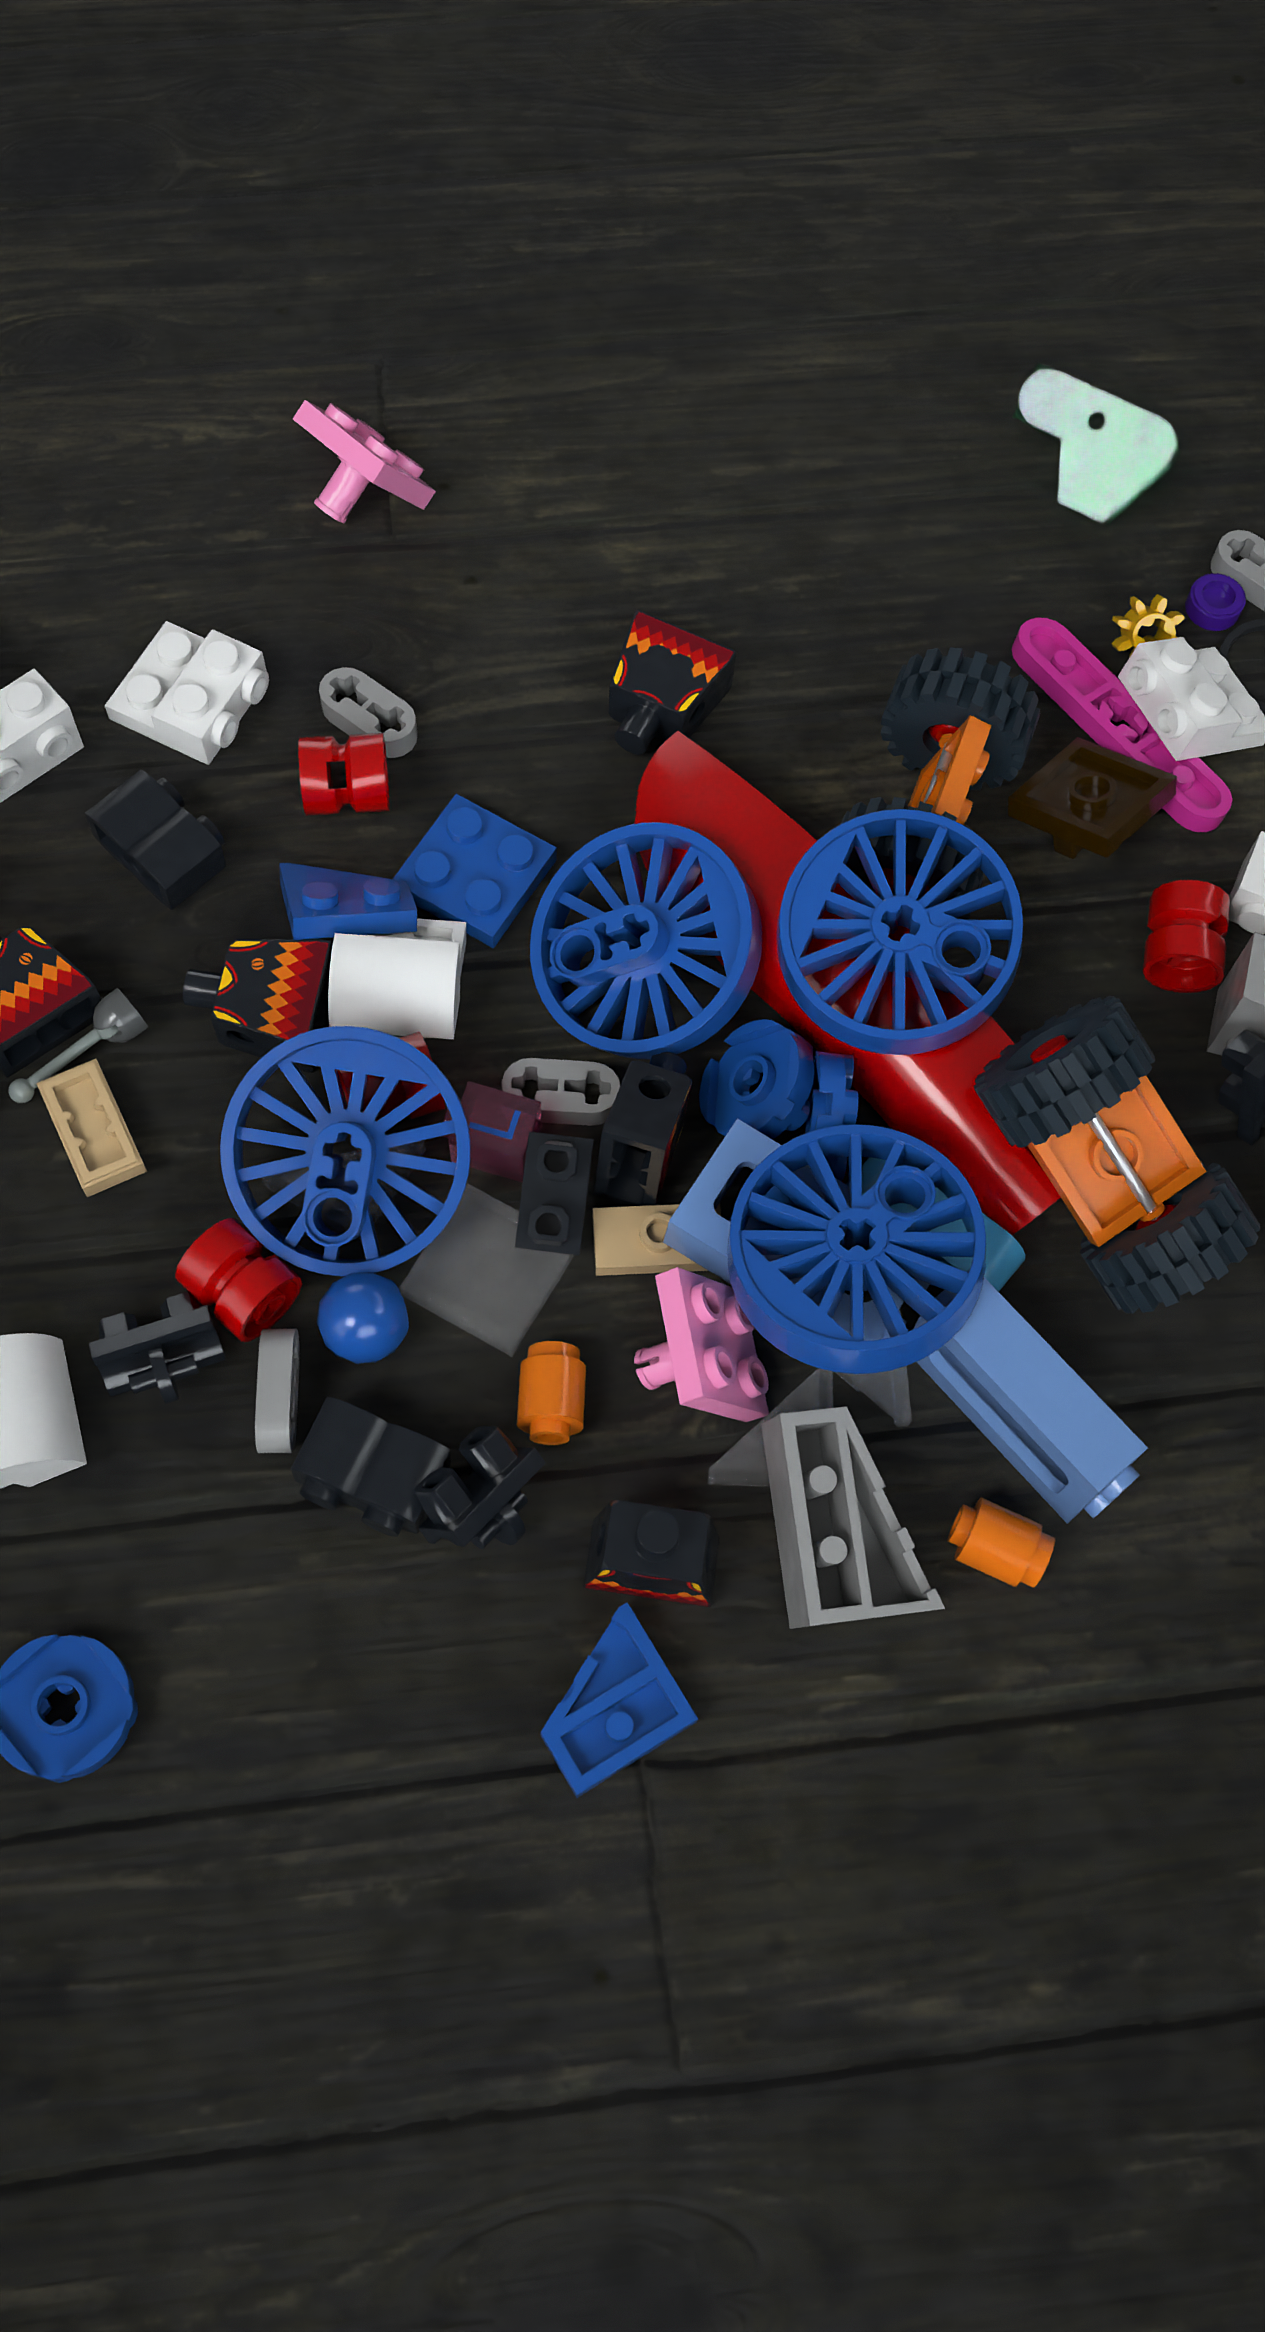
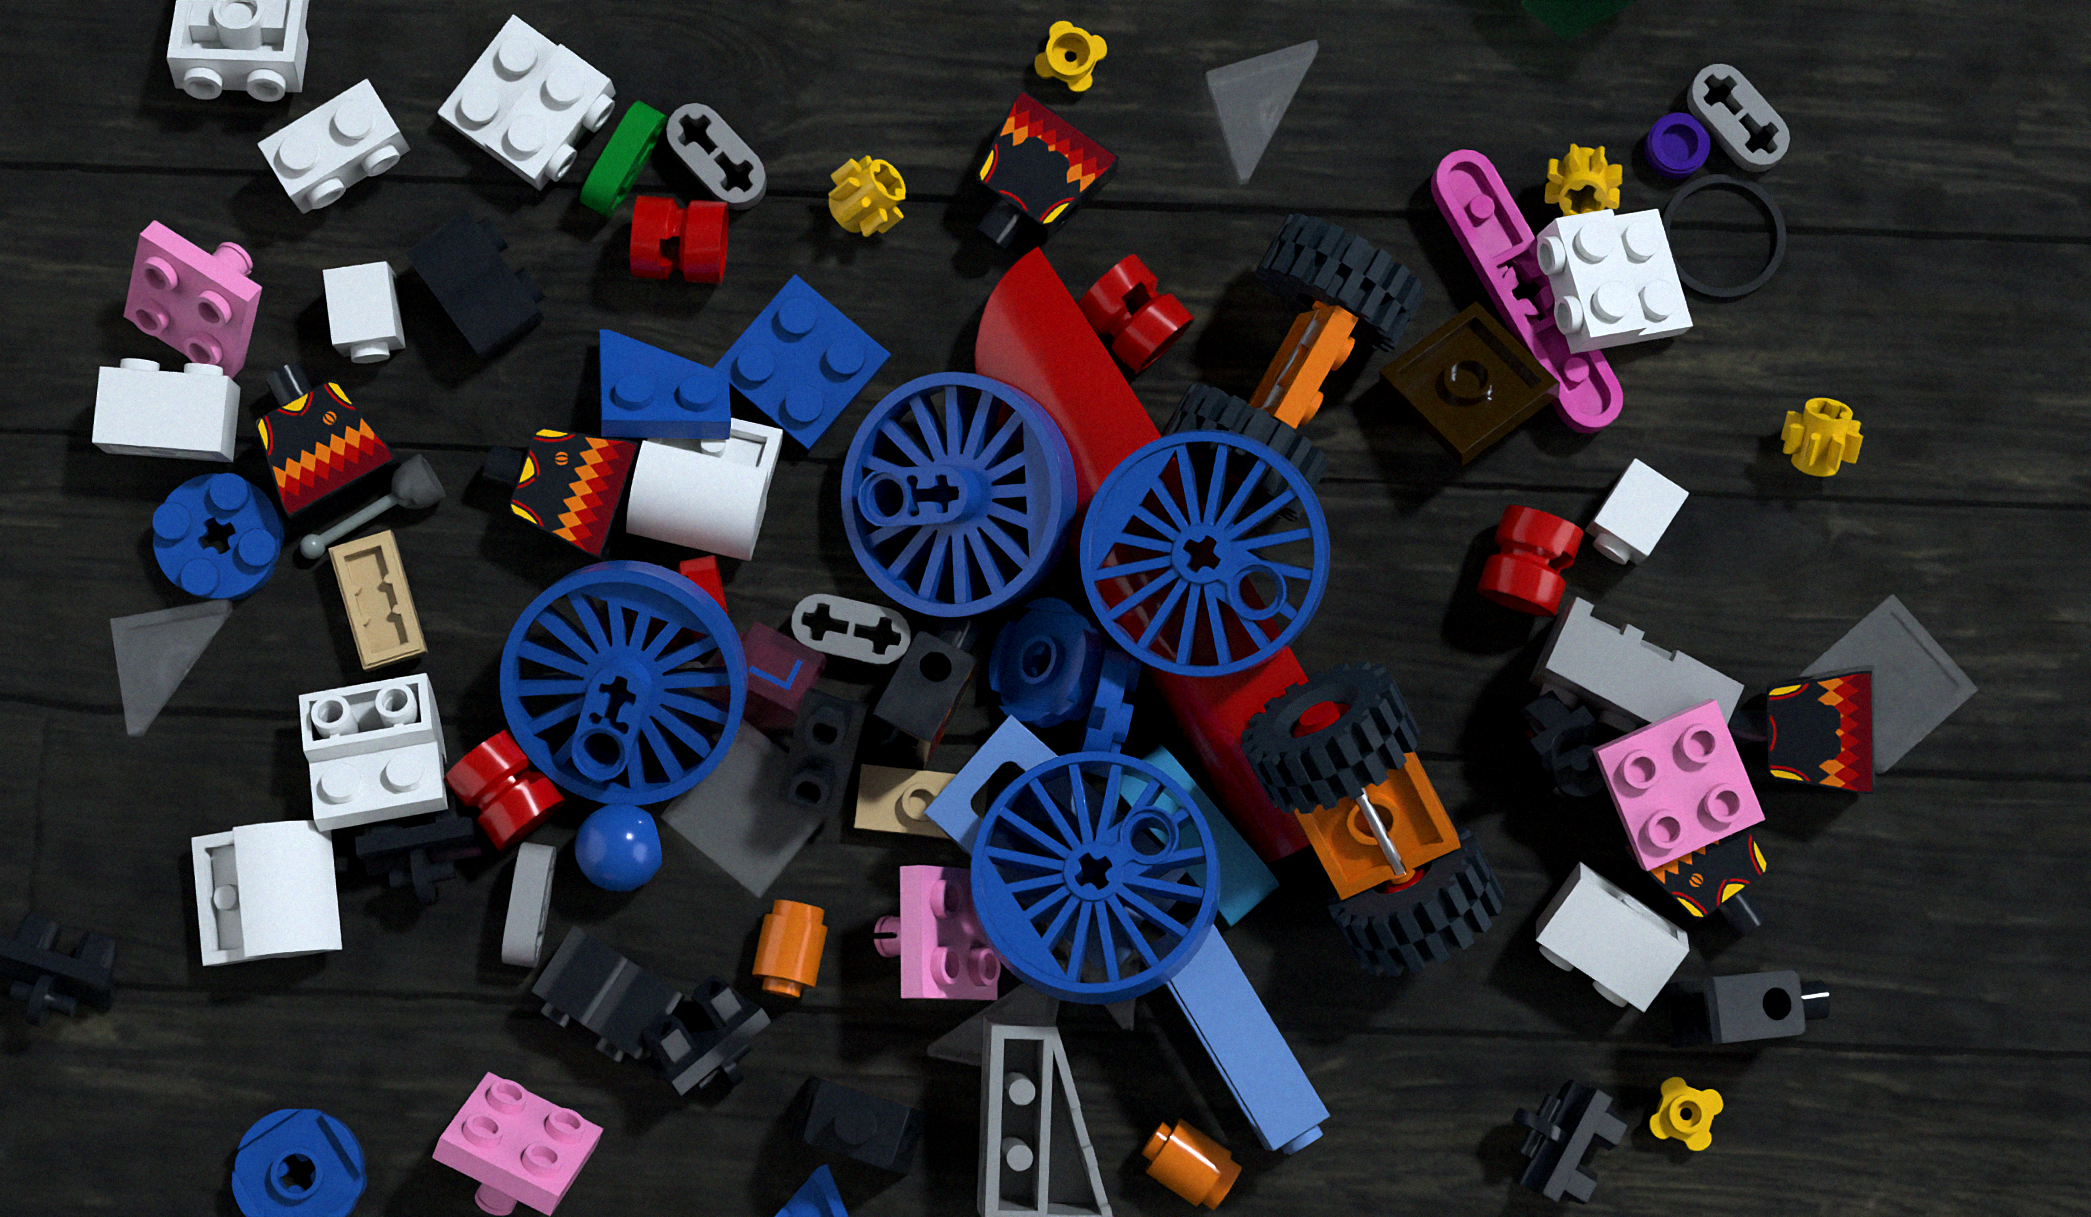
camera: 10 degrees right, 15 degrees up
none -> white brick [299,673,448,832]
none -> white brick [323,261,405,363]
none -> bright pink plate [432,1072,603,1216]
none -> green beam [580,100,668,218]
none -> yellow gear [828,155,906,237]
none -> yellow plate [1035,21,1107,93]
none -> red wheel [1077,254,1195,374]
none -> clear tile [1205,39,1319,185]

